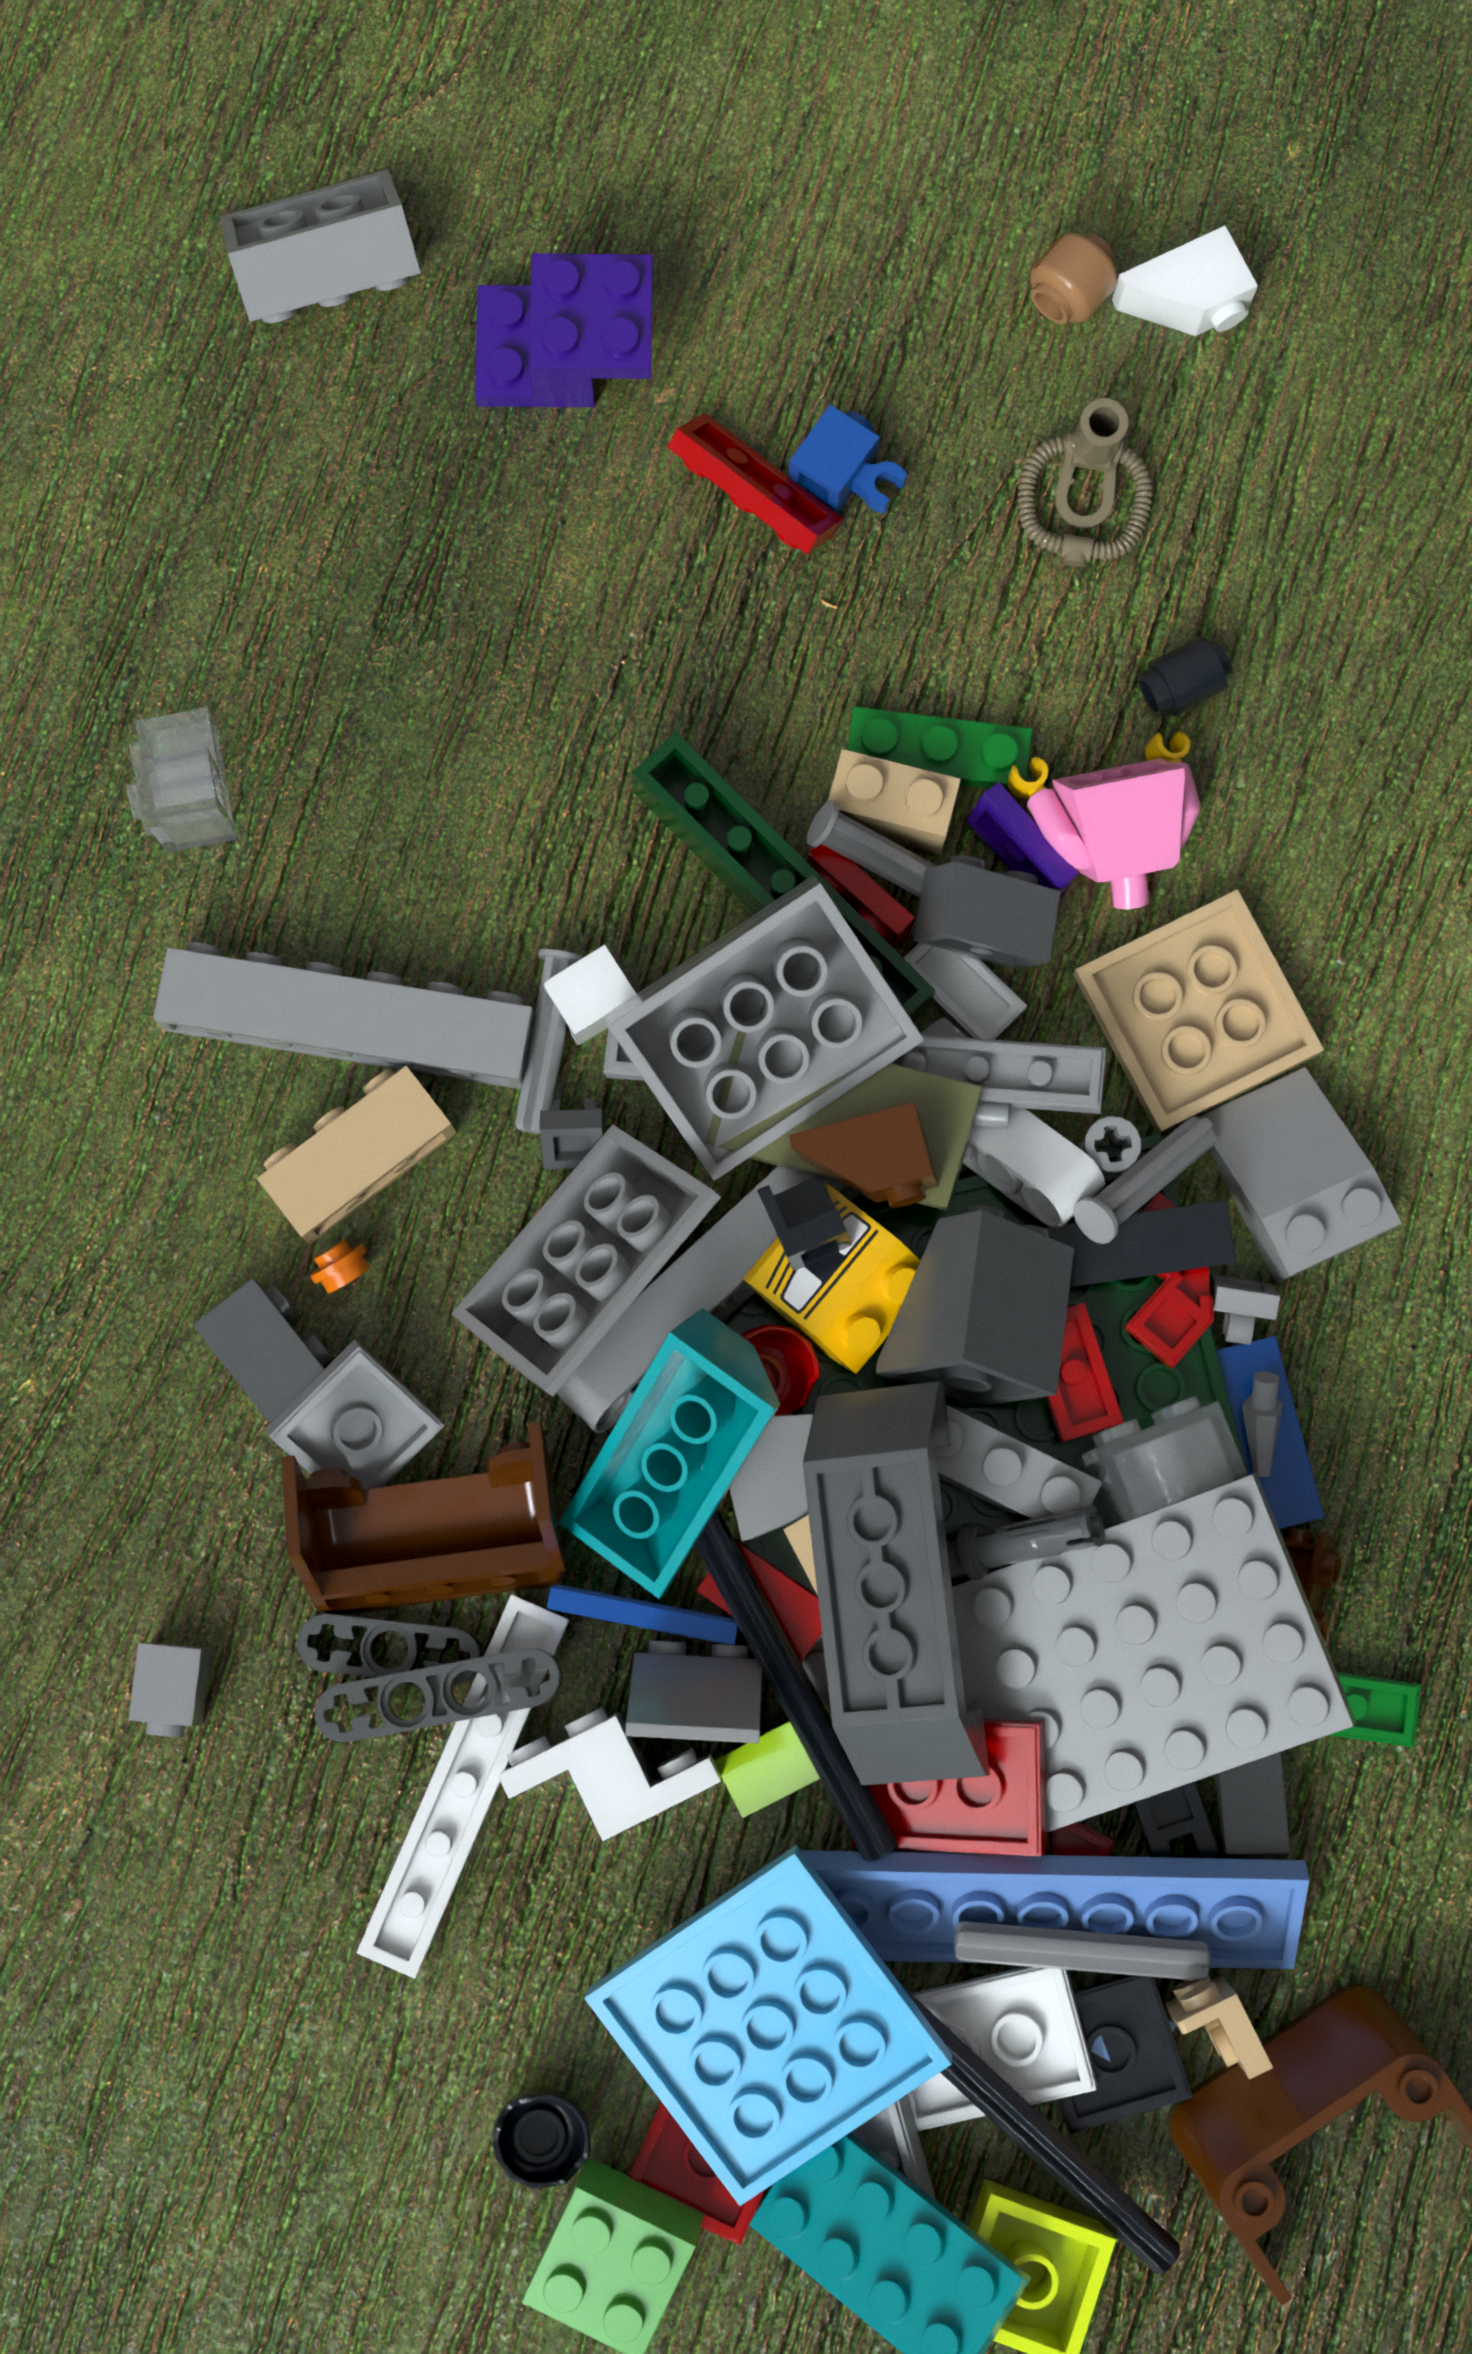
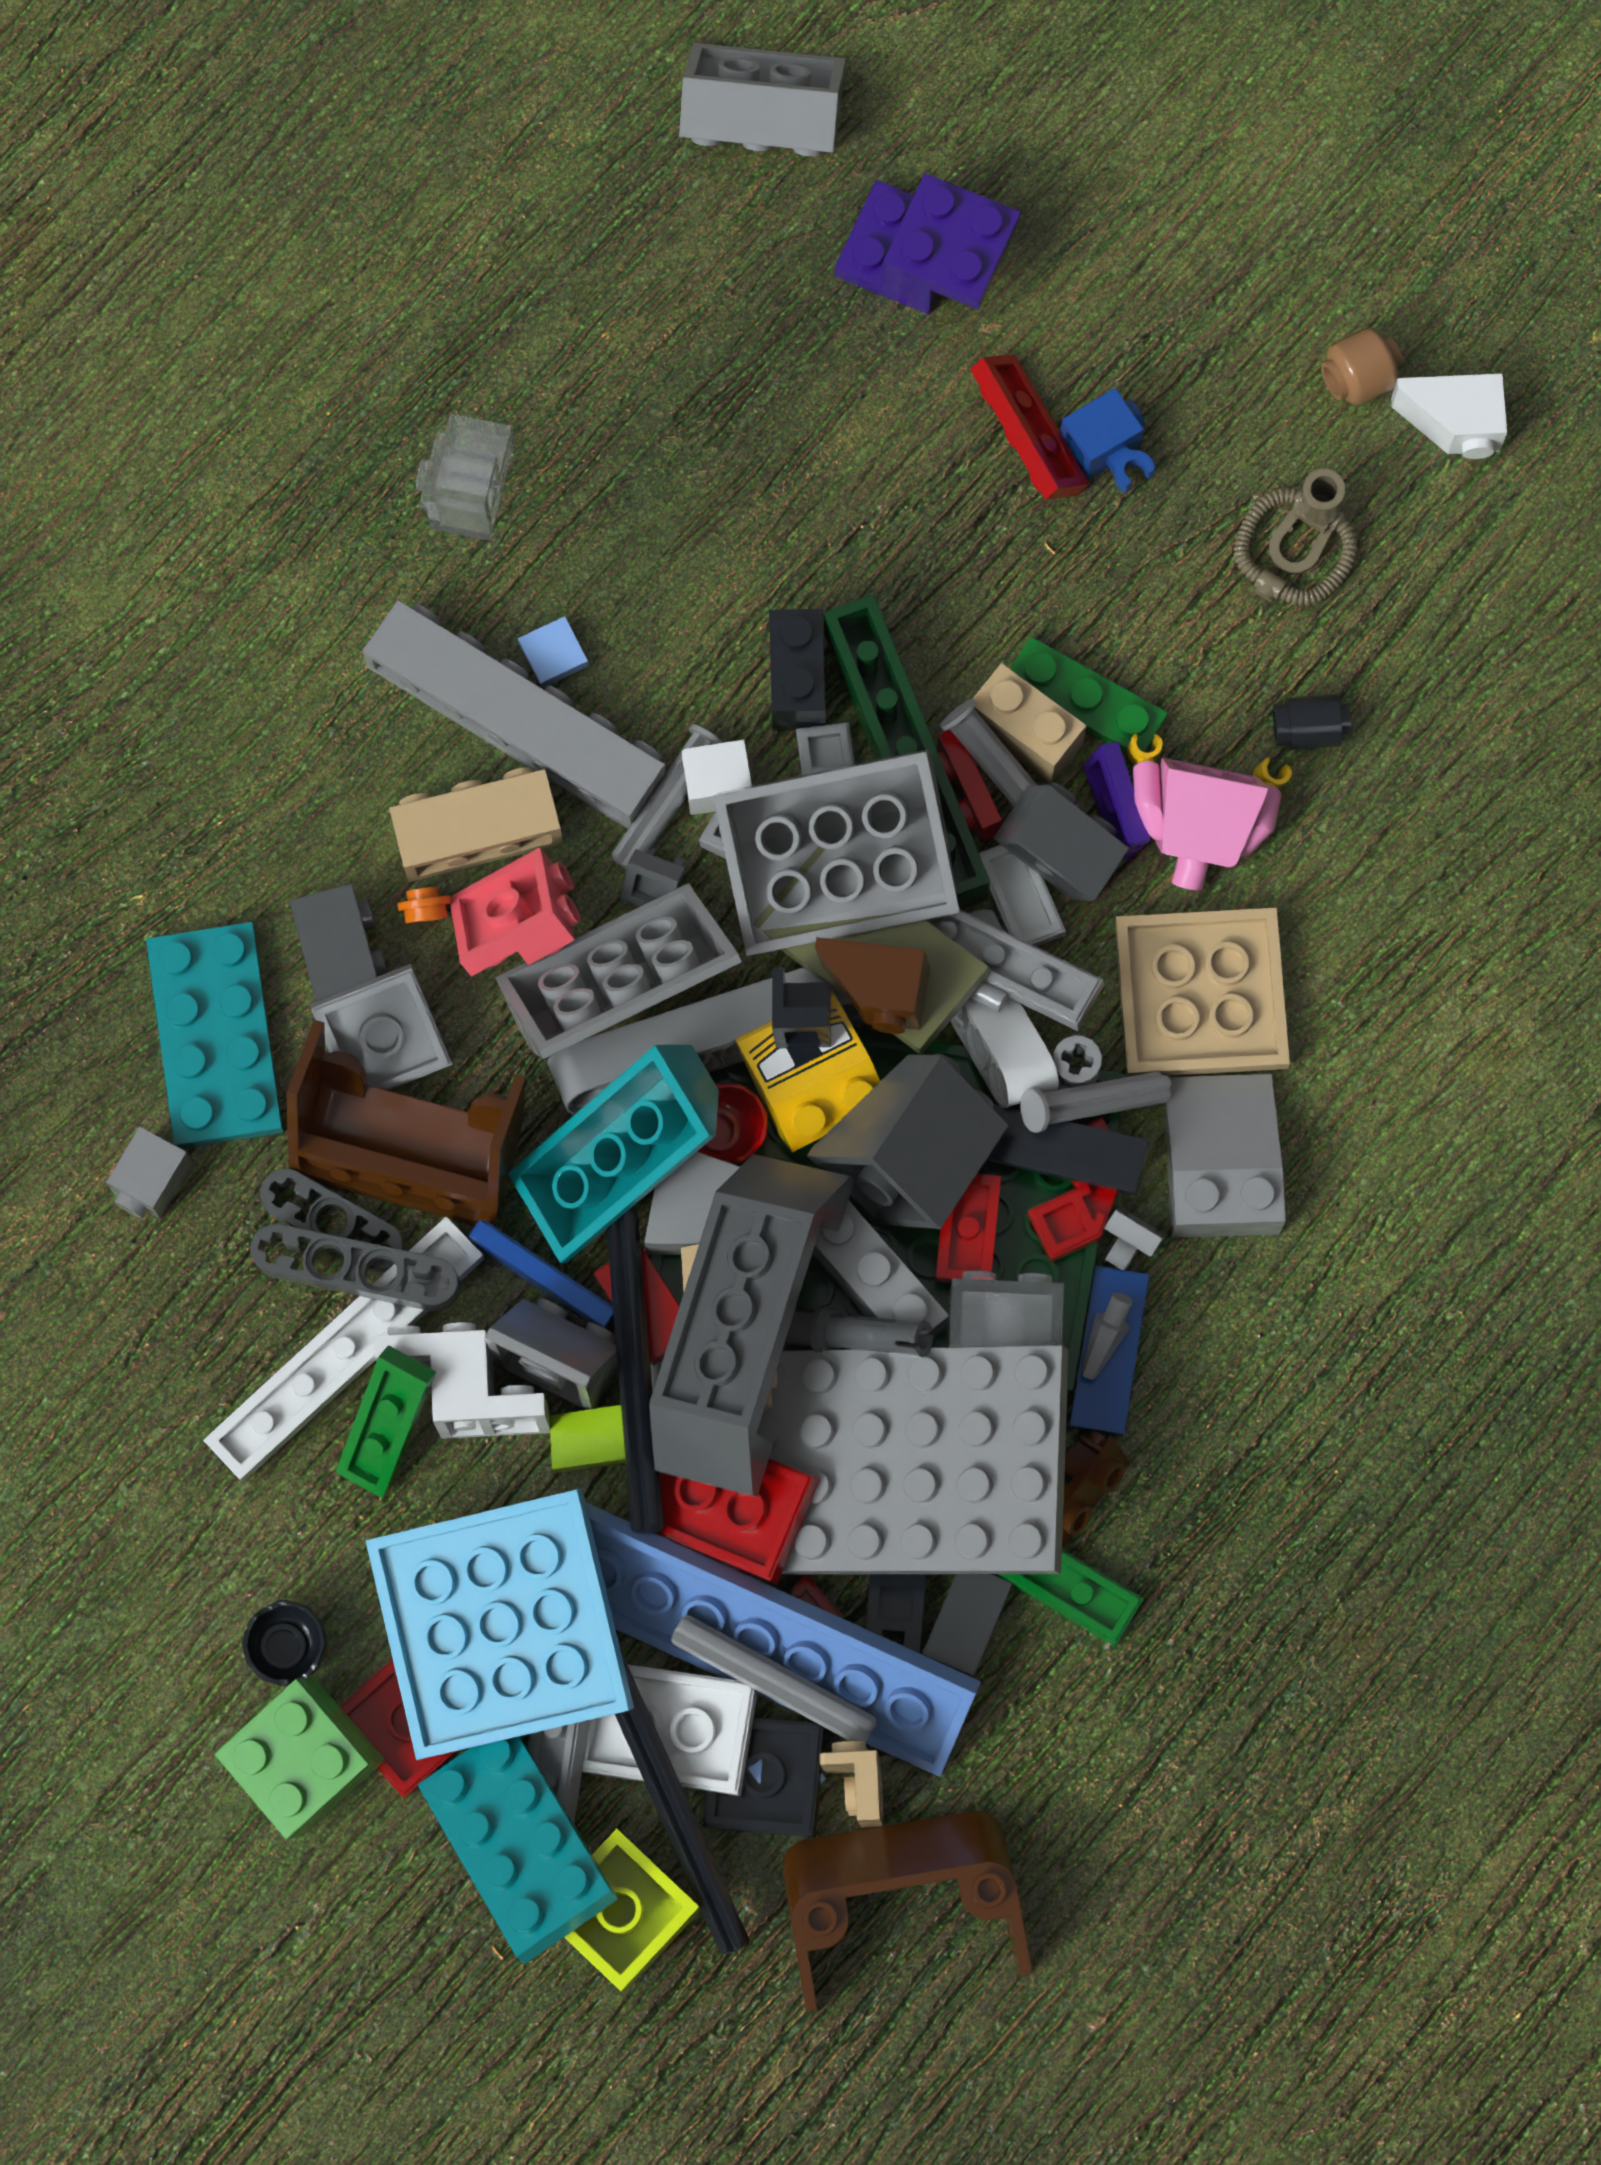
camera: 25 degrees right, 5 degrees down
none -> teal plate [146,922,284,1149]
none -> green plate [335,1345,436,1499]
none -> coral plate [450,847,581,977]
none -> light blue tile [517,616,589,689]
none -> black brick [769,609,825,731]
none -> light grey tile [796,722,854,775]

